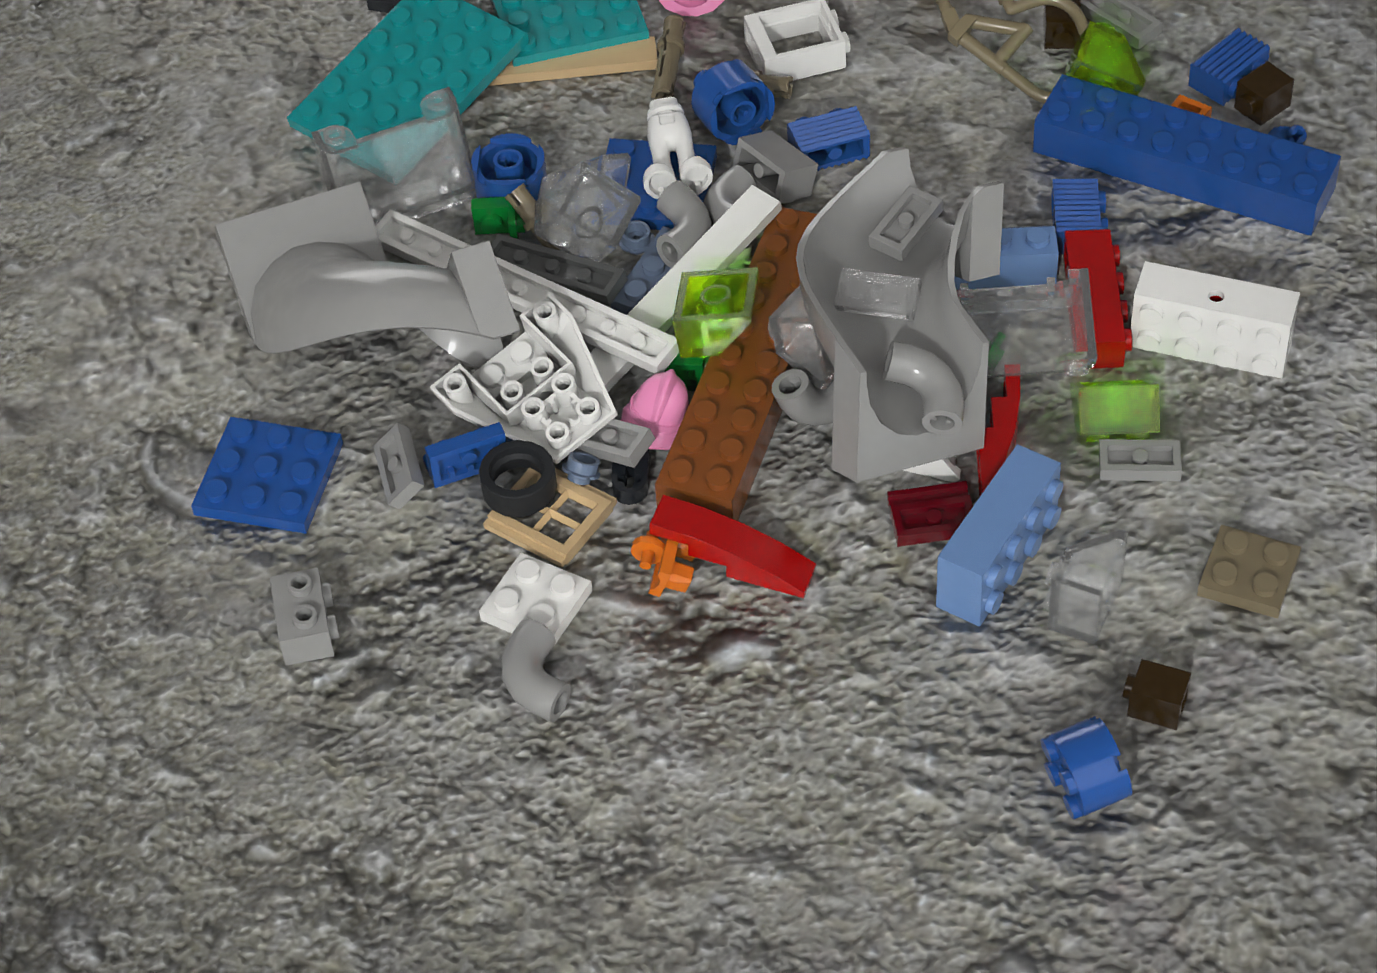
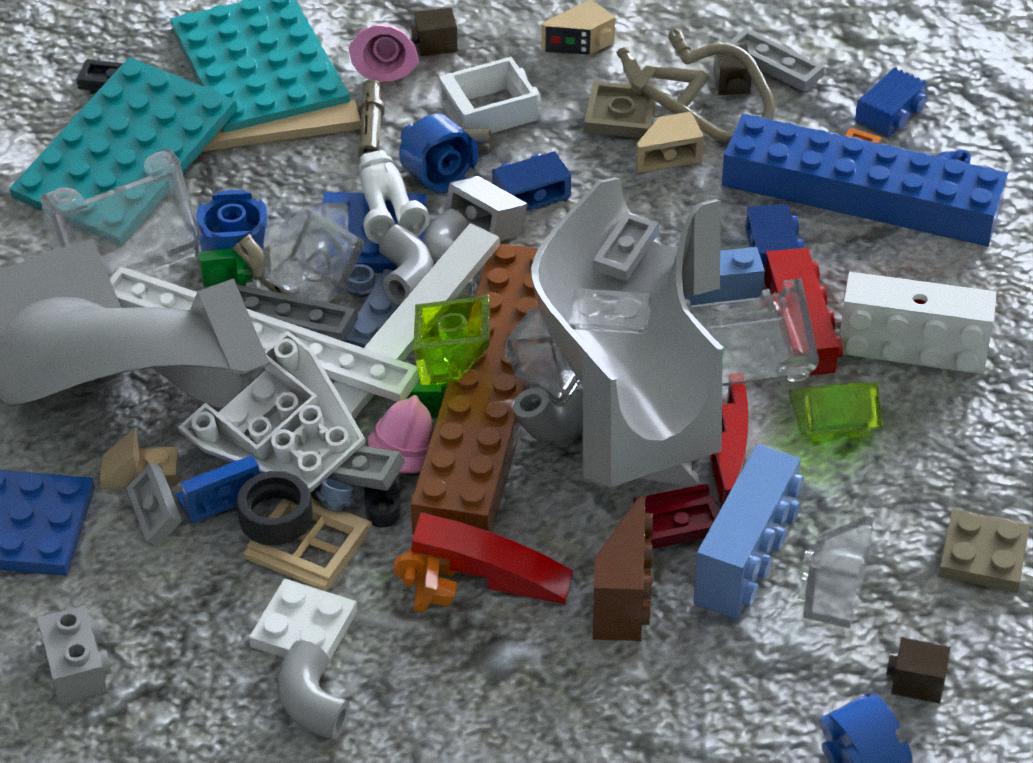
camera: 10 degrees left, 5 degrees down
light grey cylinder [883,341,965,435] -> none
clear neon green slope [1064,21,1146,96] -> none
light grey plate [1098,439,1182,481] -> none
dark brown brick [1234,61,1295,126] -> none
none -> tan slope [100,429,179,488]
none -> dark tan plate [584,81,657,138]
none -> reddish brown slope [592,496,653,641]
none -> tan slope [636,111,704,173]

